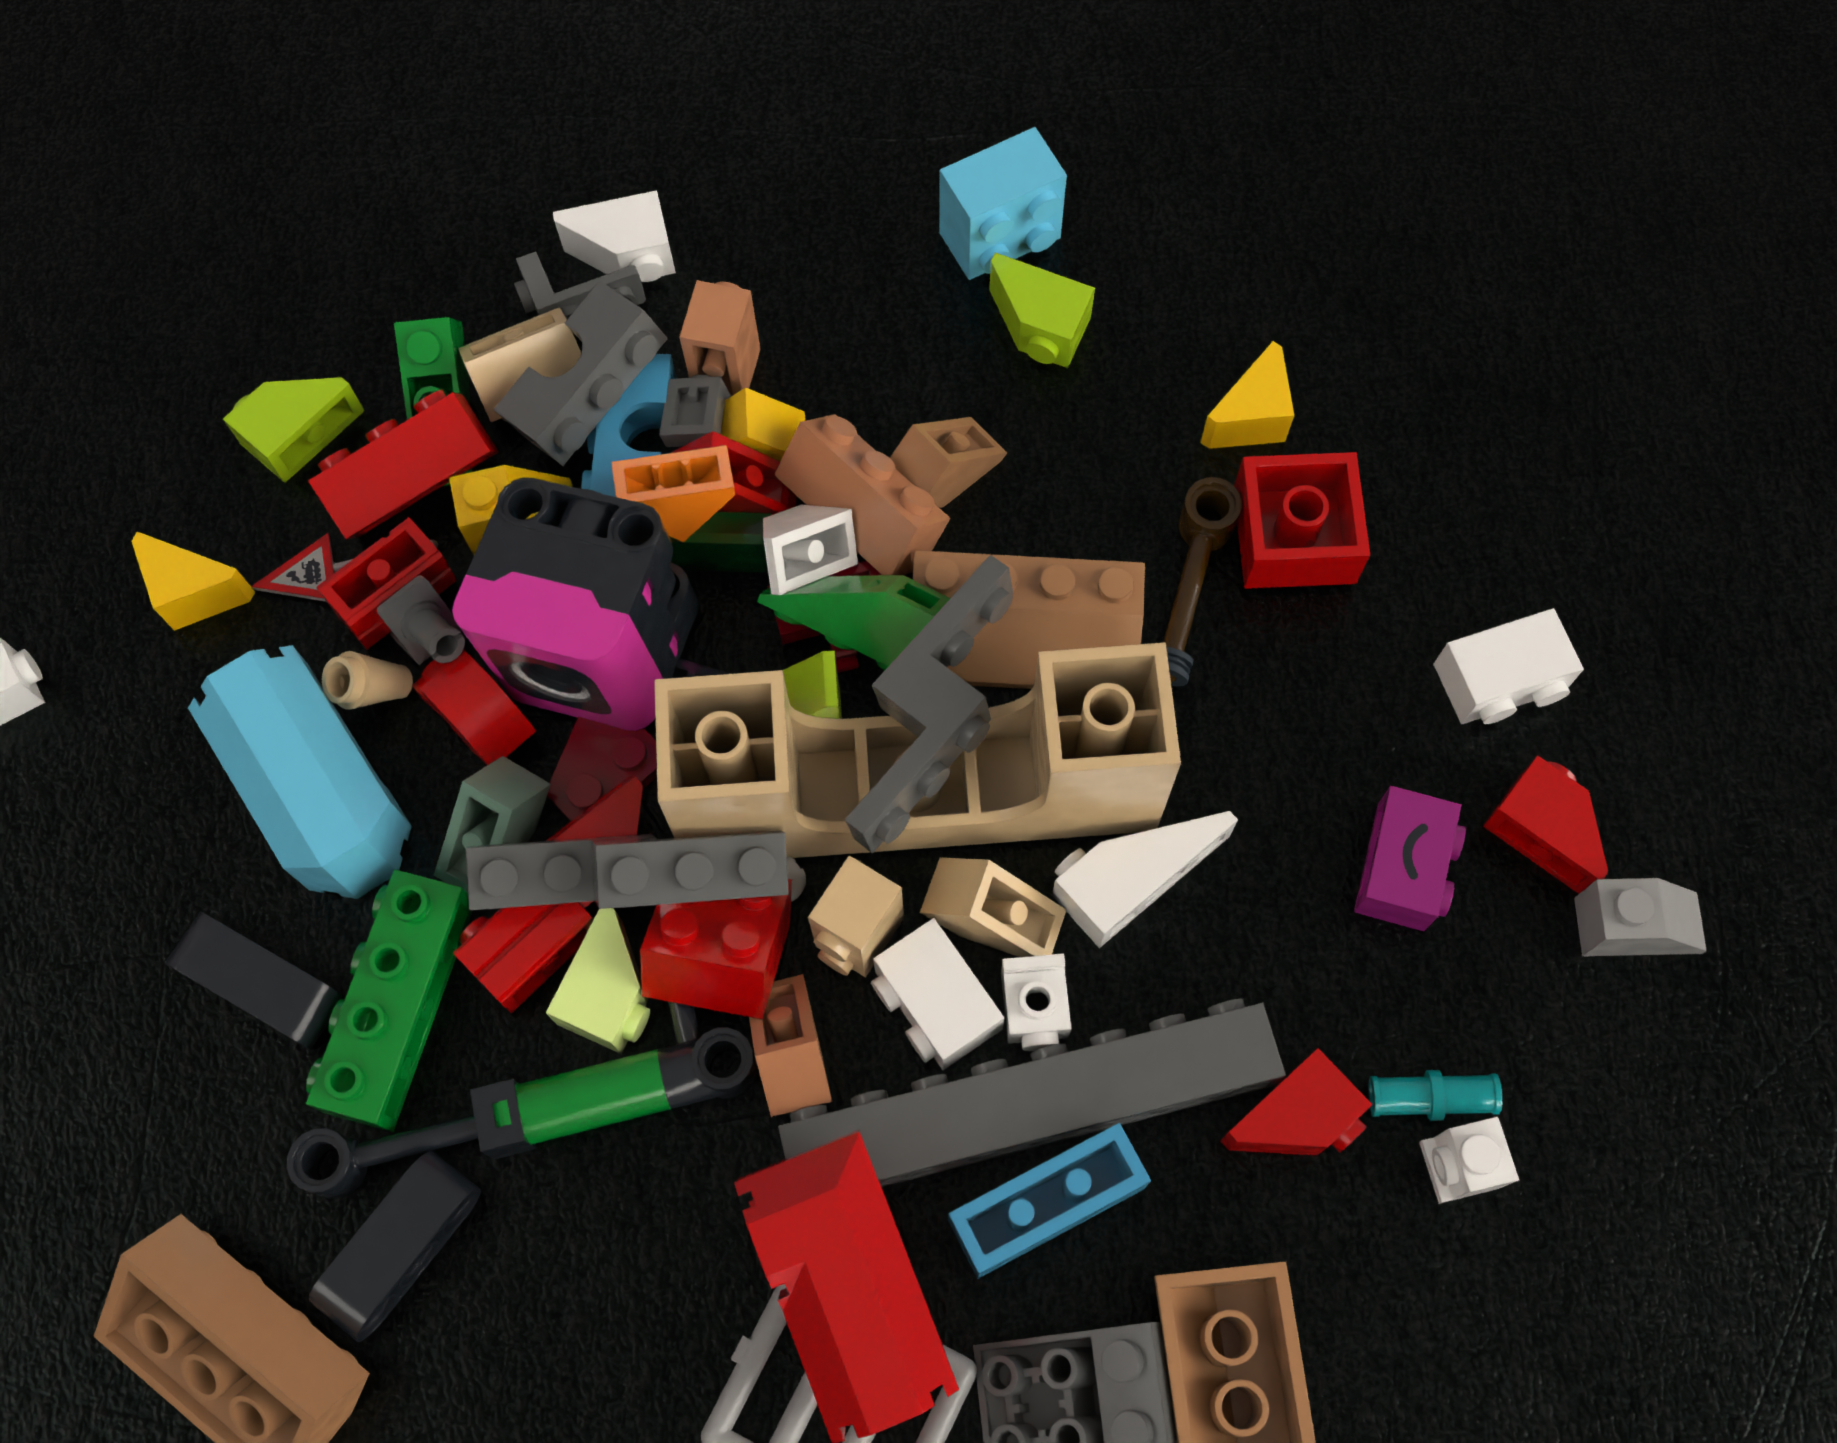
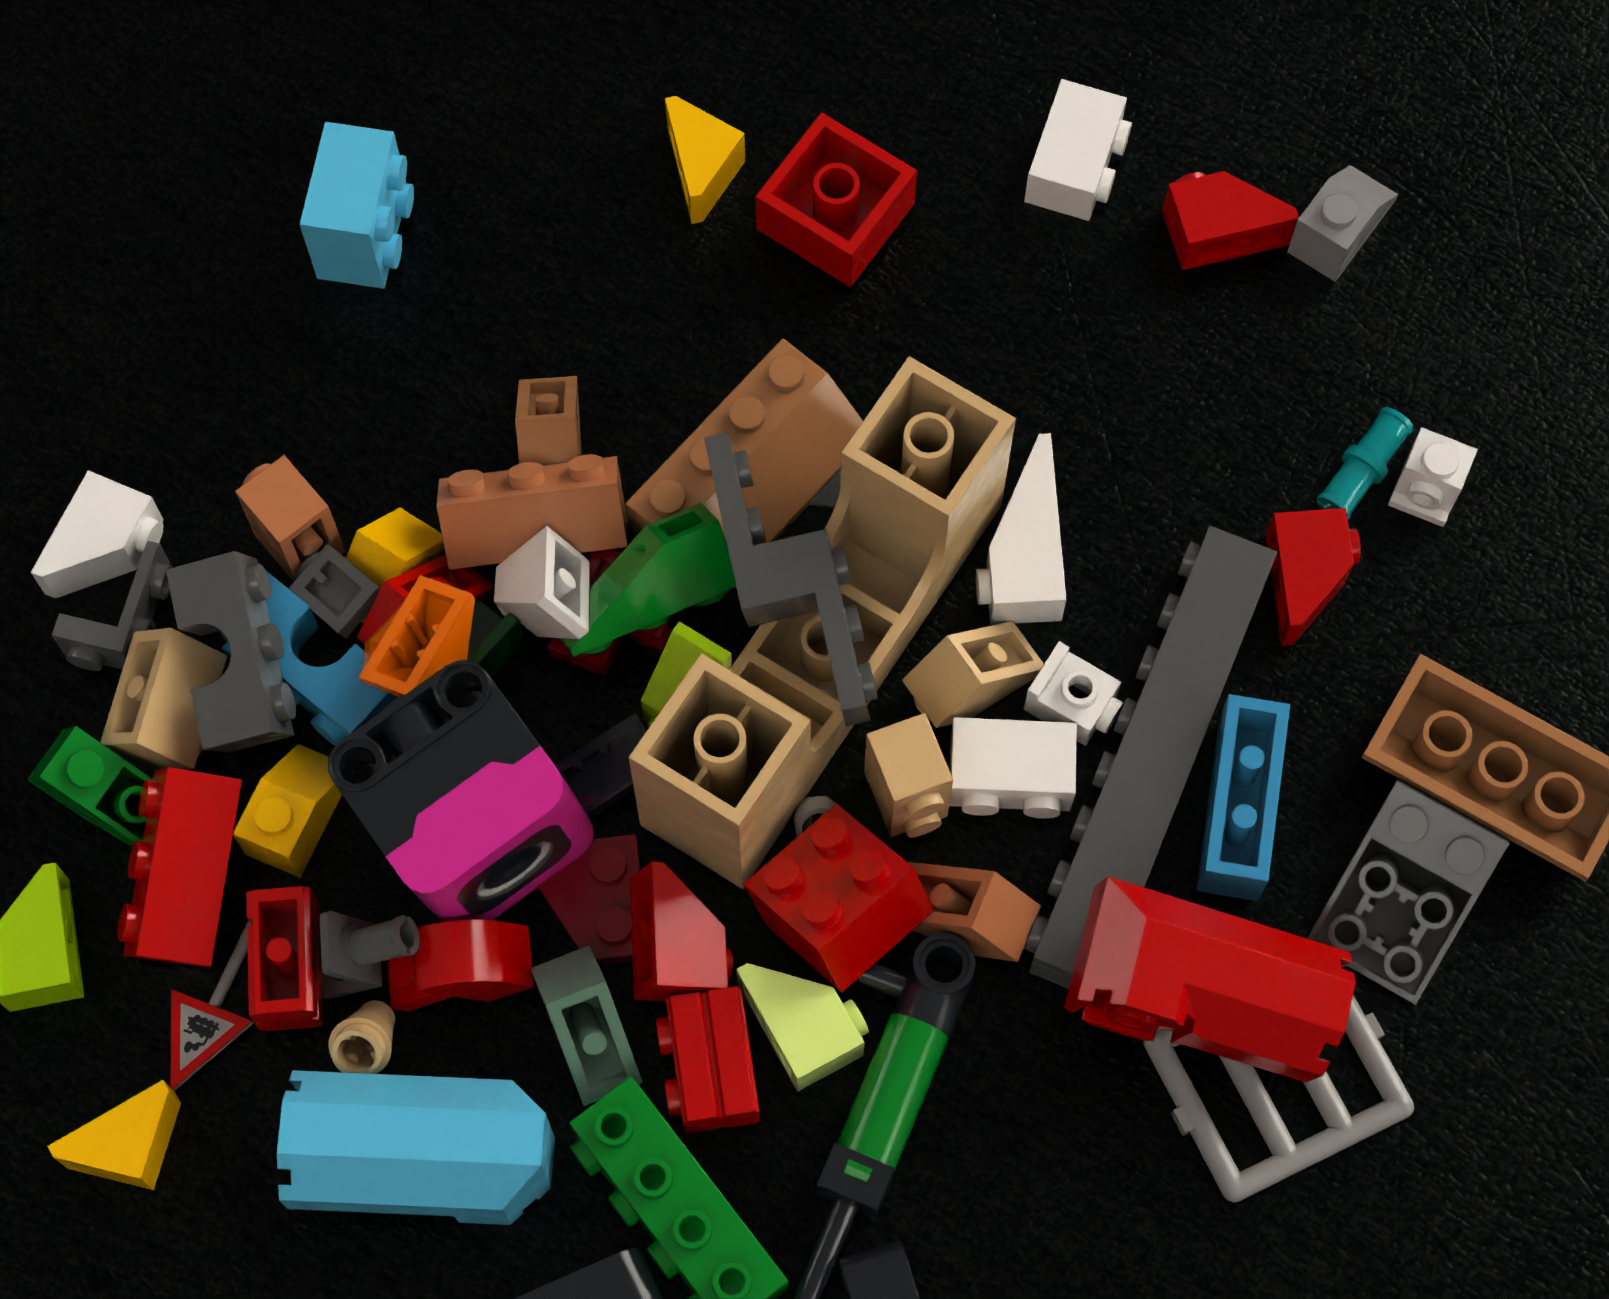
camera: 55 degrees left, 0 degrees up
dark grey bracket [466,831,789,910] -> none
lime slope [990,252,1095,368] -> none
dark brown piece [1163,477,1242,686] -> none
magenta brick [1354,786,1466,931] -> none

